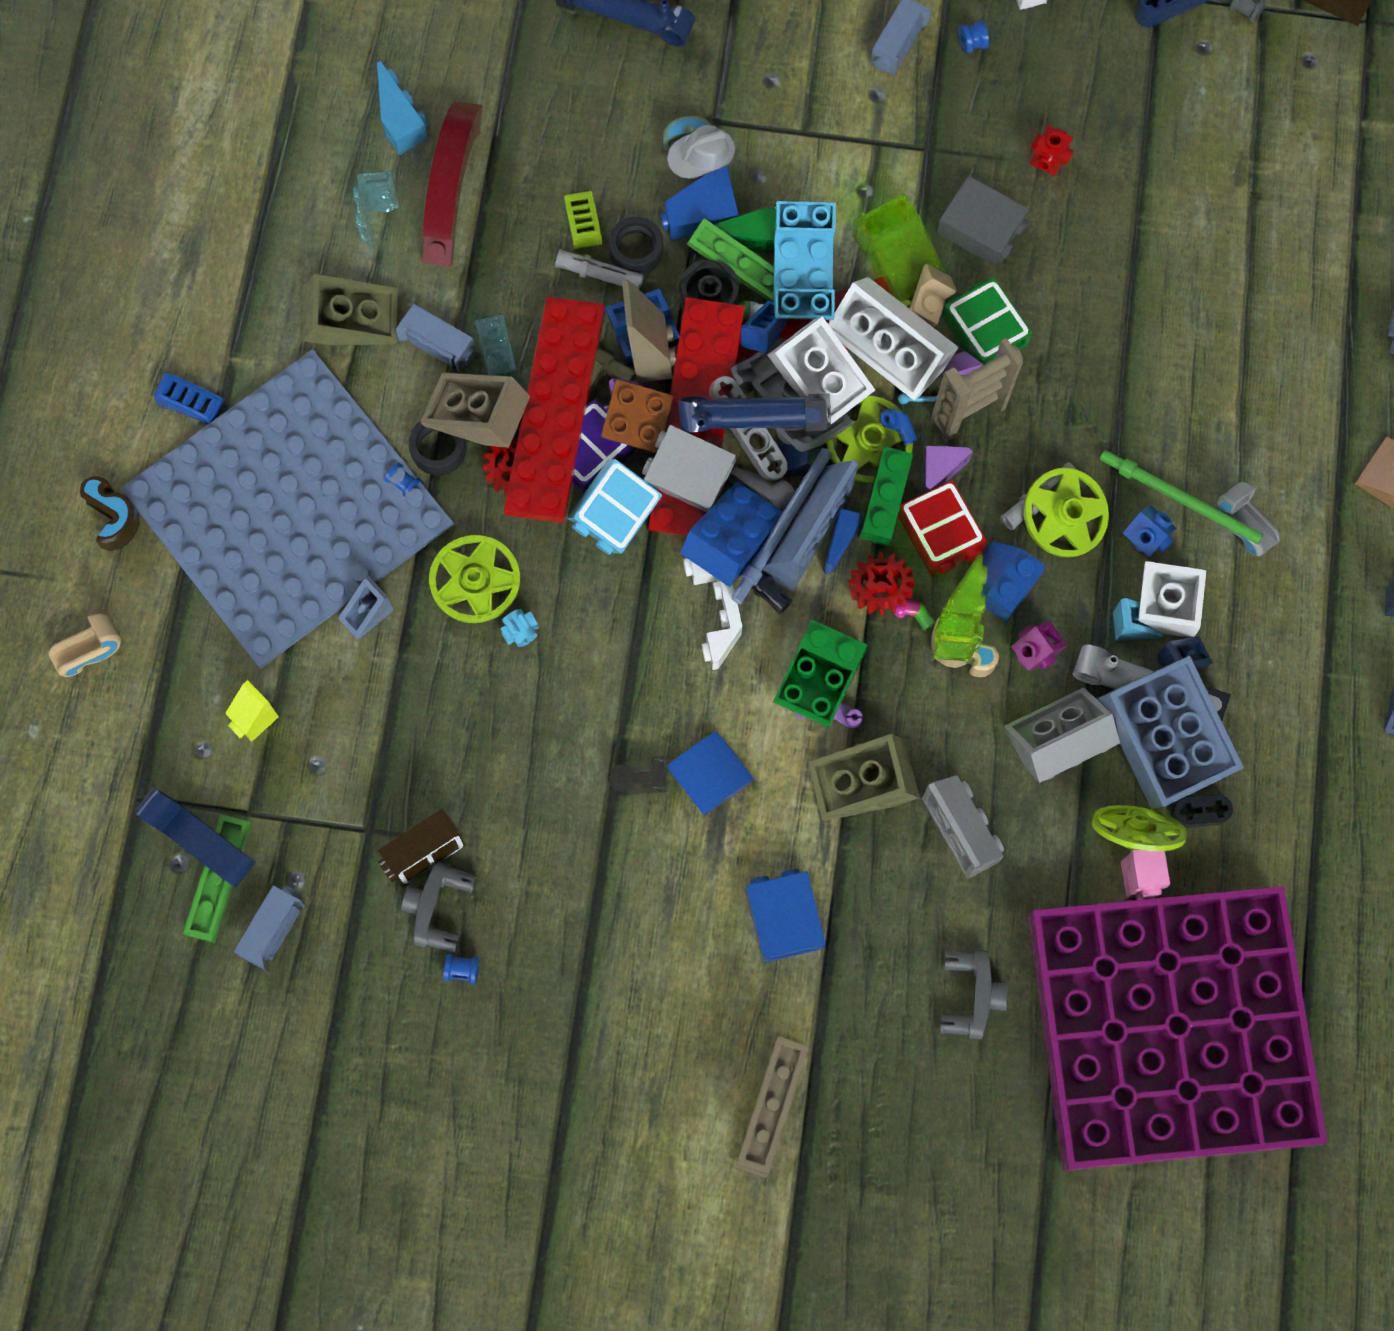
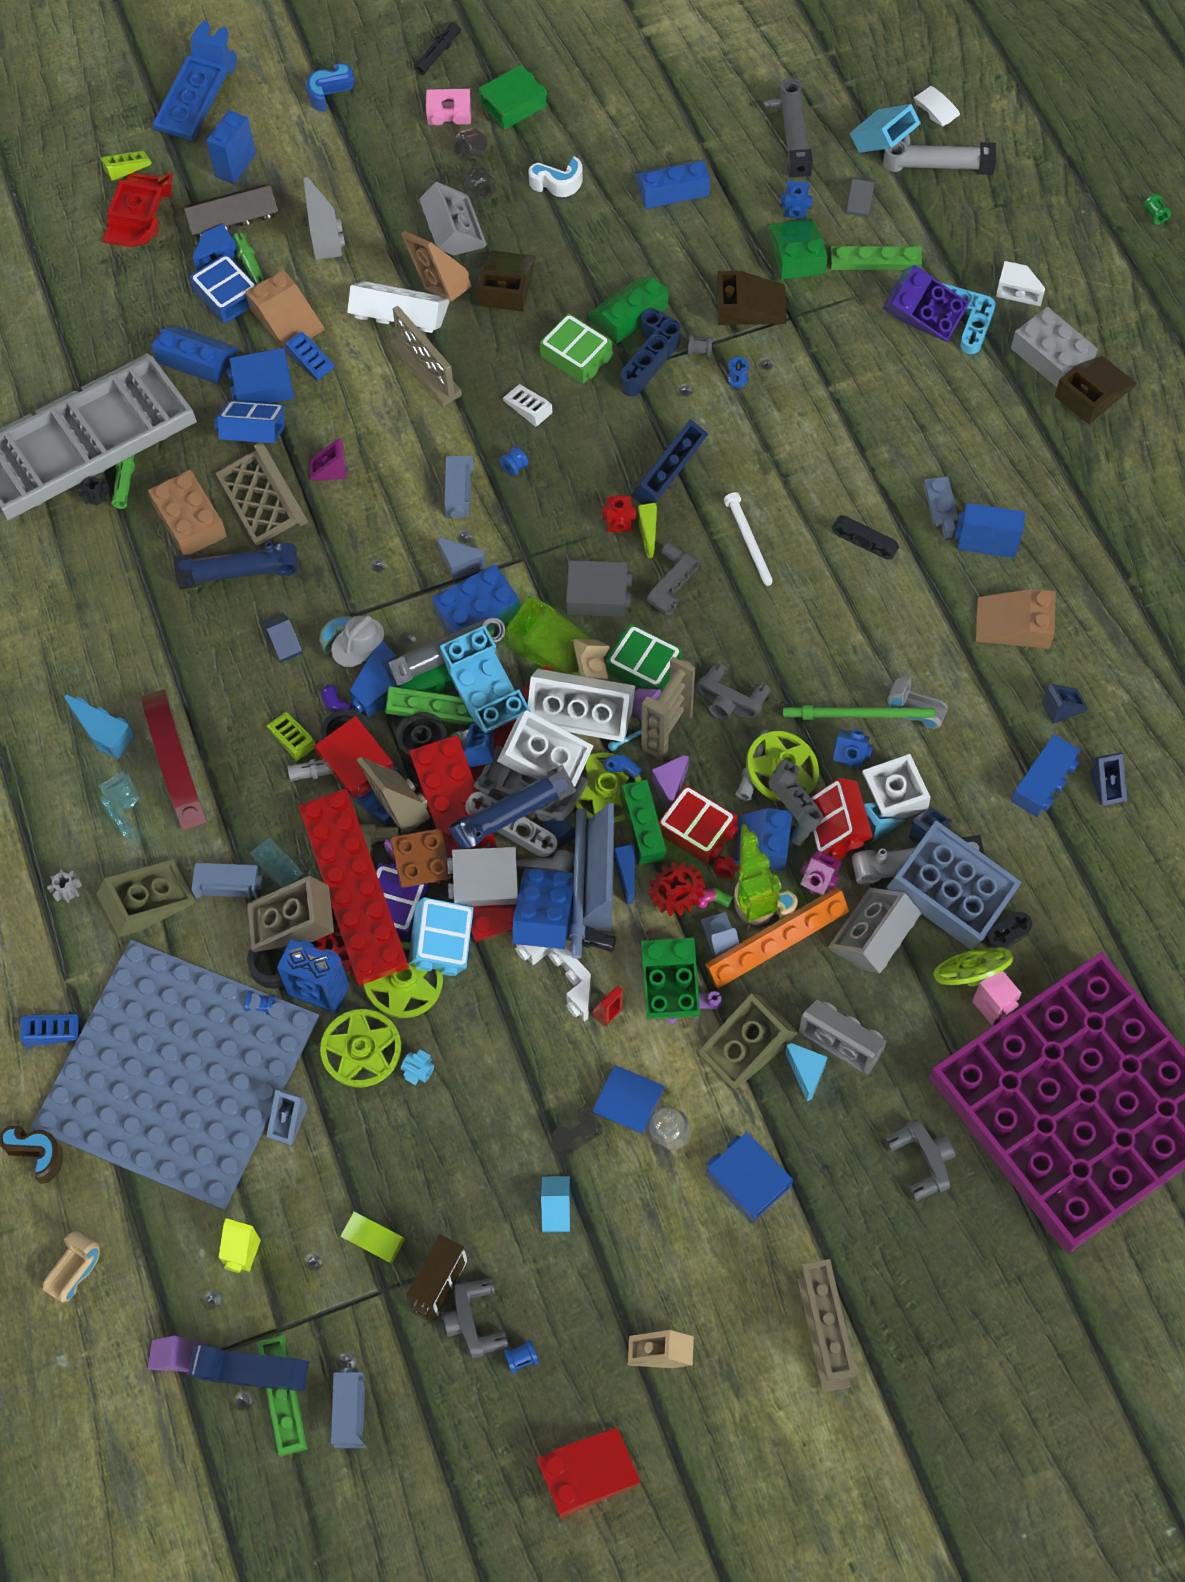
camera: 25 degrees left, 10 degrees down
none -> light grey gear [47,869,82,903]
none -> medium lavender slope [148,1336,209,1372]
none -> slope [261,613,303,663]
none -> blue brick [277,939,349,1014]
none -> red brick [315,716,394,799]
none -> dark purple arm [321,685,352,712]
none -> lime slope [340,1212,405,1264]
none -> lime wheel [364,942,443,1018]
none -> dark grey piece [382,618,505,686]
none -> blue brick [432,564,521,634]
none -> sand blue slope [438,537,486,580]
none -> red slope [537,1427,641,1520]
none -> medium azure slope [541,1176,570,1232]
none -> red slope [591,986,623,1026]
none -> tan slope [628,1330,694,1368]
none -> dark blue brick [630,419,708,505]
none -> lime slope [637,503,657,558]
none -> dark grey beam [647,542,700,616]
none -> clear hair [648,1106,692,1151]
none -> dark grey connector [696,662,771,720]
none -> sand blue slope [701,912,739,958]
none -> orange plate [705,887,849,989]
none -> red plate [714,856,739,879]
none -> white bar [724,492,773,586]
none -> blue bush [727,357,749,388]
none -> dark grey beam [768,760,823,846]
none -> medium azure slope [785,1043,828,1101]
none -> red brick [810,778,873,860]
none -> black beam [831,515,899,560]
none -> blue brick [1011,735,1080,817]

